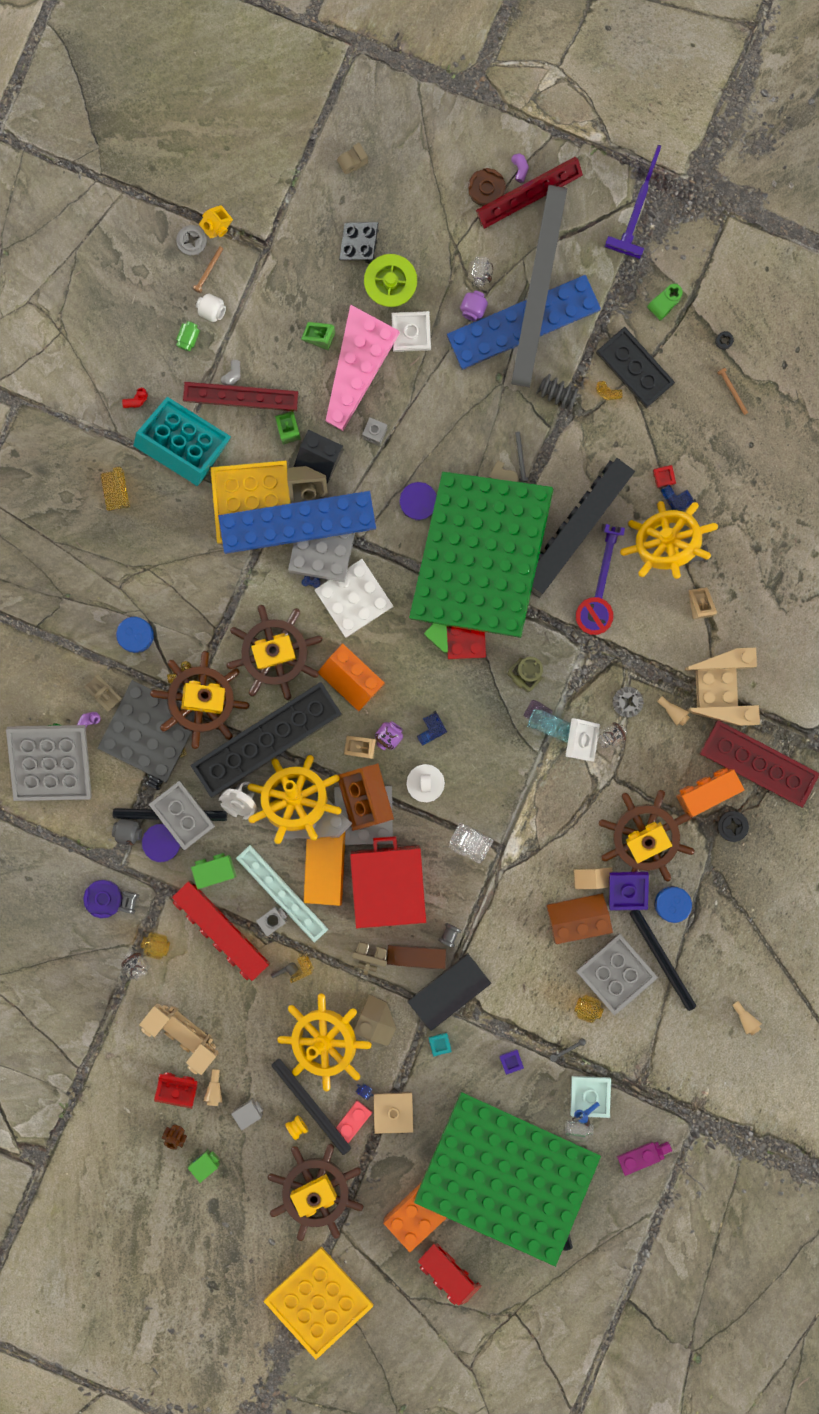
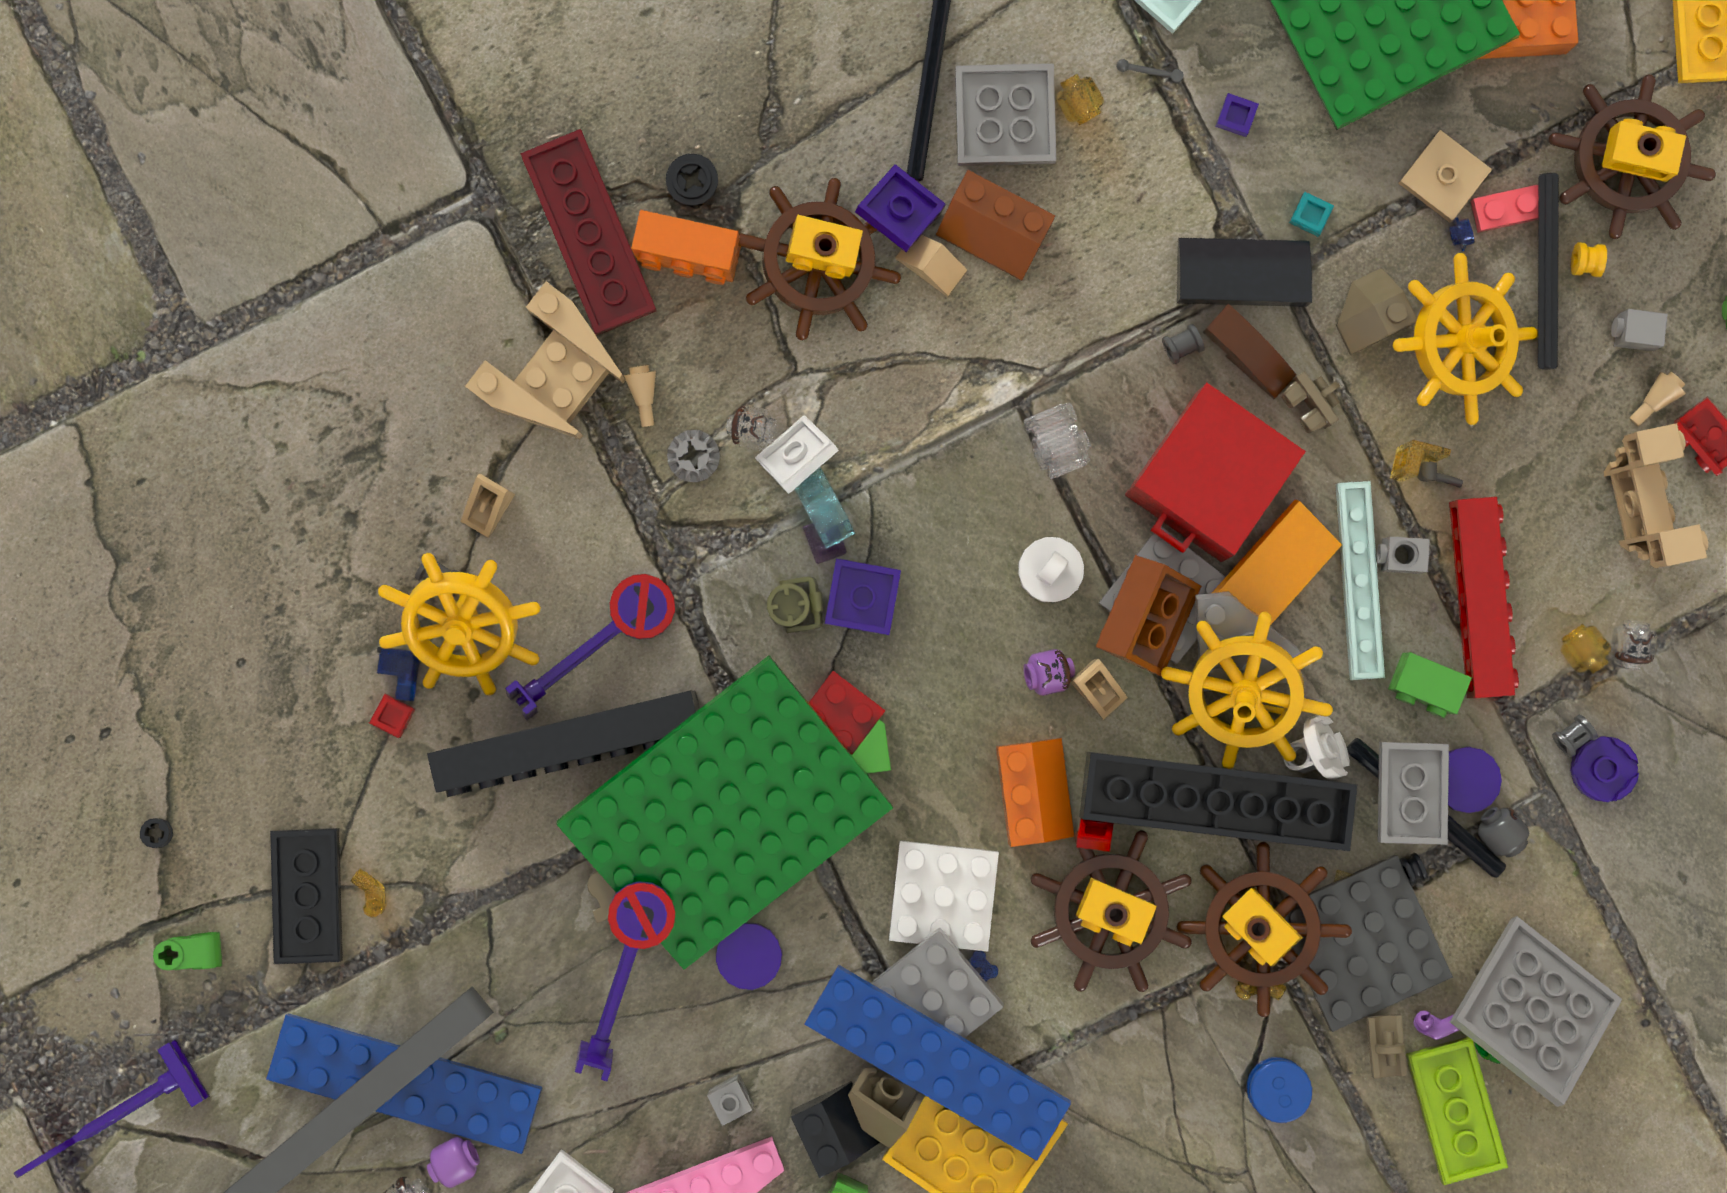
camera: 140 degrees left, 0 degrees up
clear blue piece [417,711,447,746] -> none
dark grey piece [515,432,529,483] -> none
dark grey piece [536,374,578,411] -> none
blue head [655,886,692,923] -> none
medium nougat piece [717,368,748,415] -> none
none -> dark purple piece [575,881,675,1081]
none -> dark purple plate [824,558,901,635]
none -> red tile [1076,818,1114,852]
none -> lime tile [1406,1037,1508,1185]

